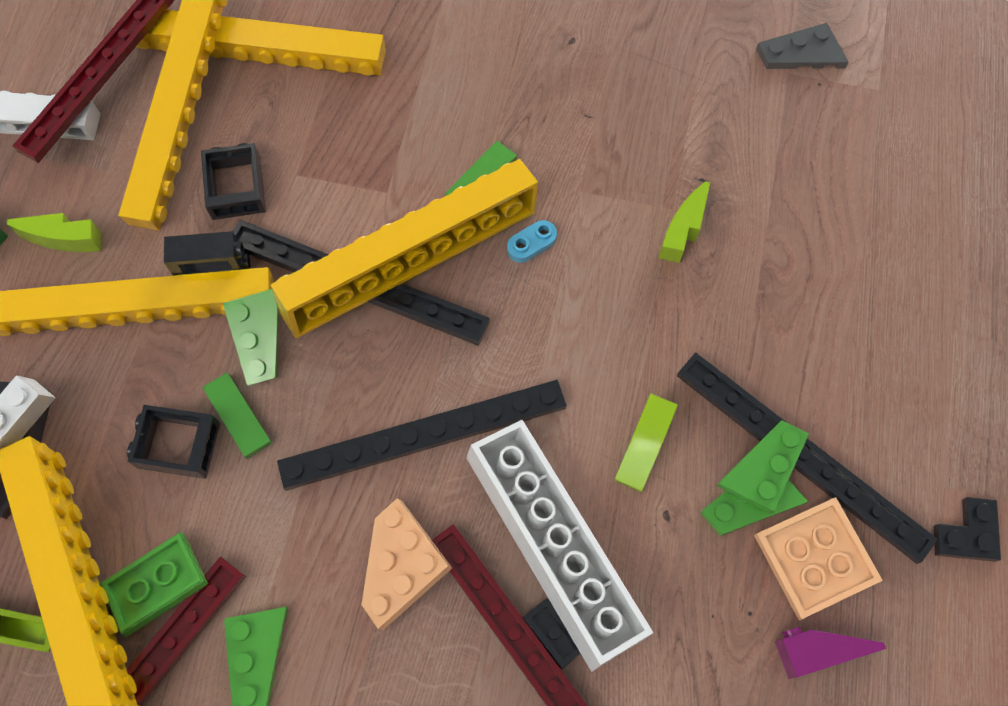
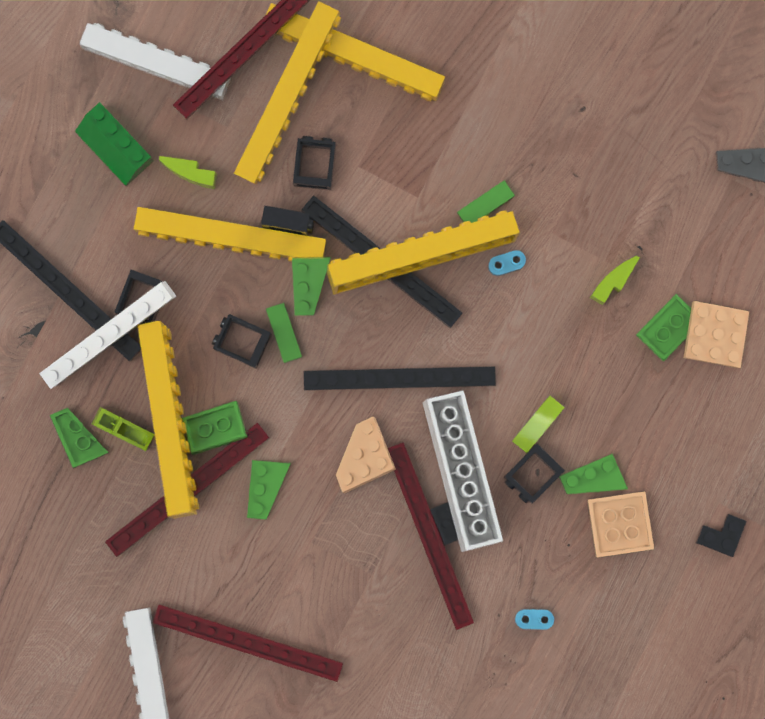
camera: 20 degrees right, 15 degrees up
black plate [677,352,938,564] -> none
bright green wing [716,420,809,514] -> none
magenta slope [775,627,886,679] -> none
none -> black window [504,444,565,504]
none -> bright green tile [636,294,691,362]
none -> light nougat plate [683,301,750,368]

